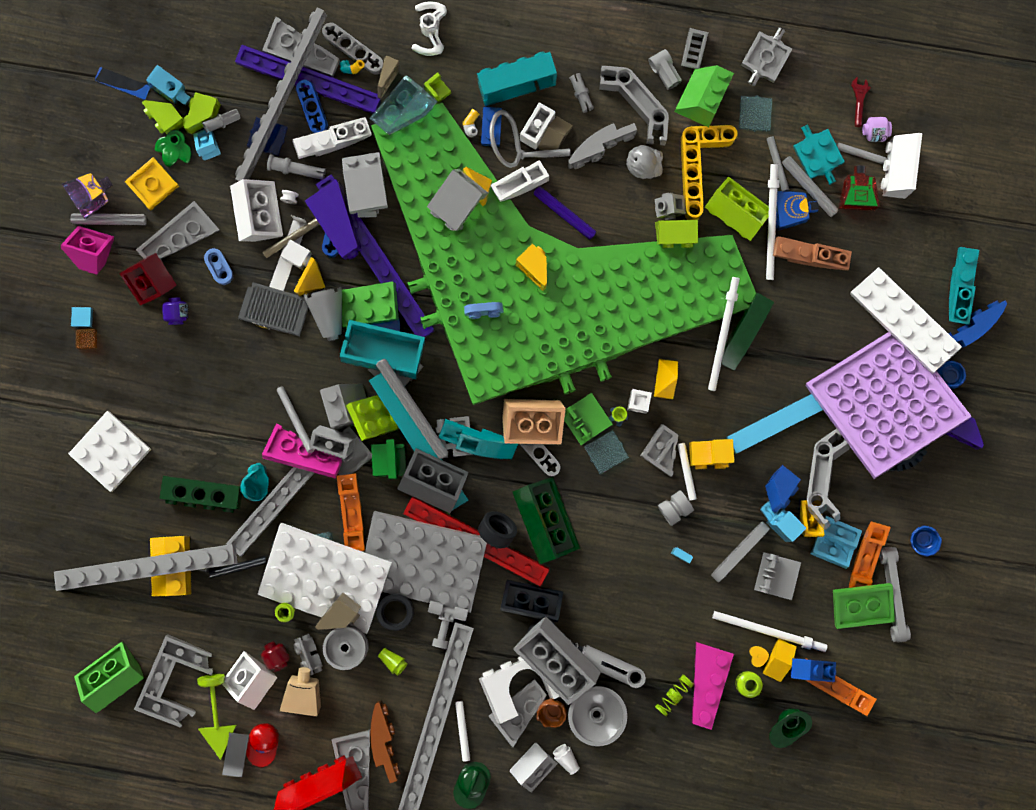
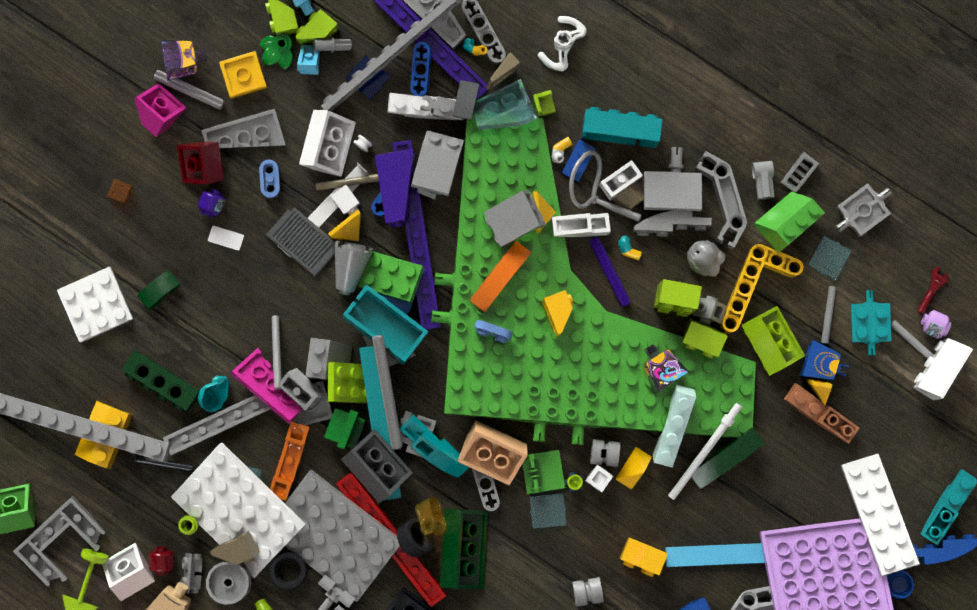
camera: 20 degrees right, 0 degrees up
medium azure tile [71,307,93,327] -> none
light grey pin [267,154,326,180] -> none
light grey wing [640,424,678,477] -> none
white bar [677,443,697,501] -> none
white bar [766,164,780,280] -> none
light grey axle [782,156,838,217] -> none
torso [839,165,879,211] -> none
none -> dark green slope [137,270,180,310]
none -> white sticker [208,226,244,251]
none -> clear yellow piece [415,496,447,535]
none -> light grey plate [420,95,456,120]
none -> dark grey slope [453,80,480,120]
none -> orange slope [470,241,532,313]
none -> light grey wheel [590,439,620,467]
none -> arm [618,236,642,261]
none -> torso [643,344,689,393]
none -> light grey tile [644,171,702,211]
none -> light aqua arch [653,384,696,467]
none -> lime brick [654,279,702,317]
none -> yellow slope [806,378,832,405]

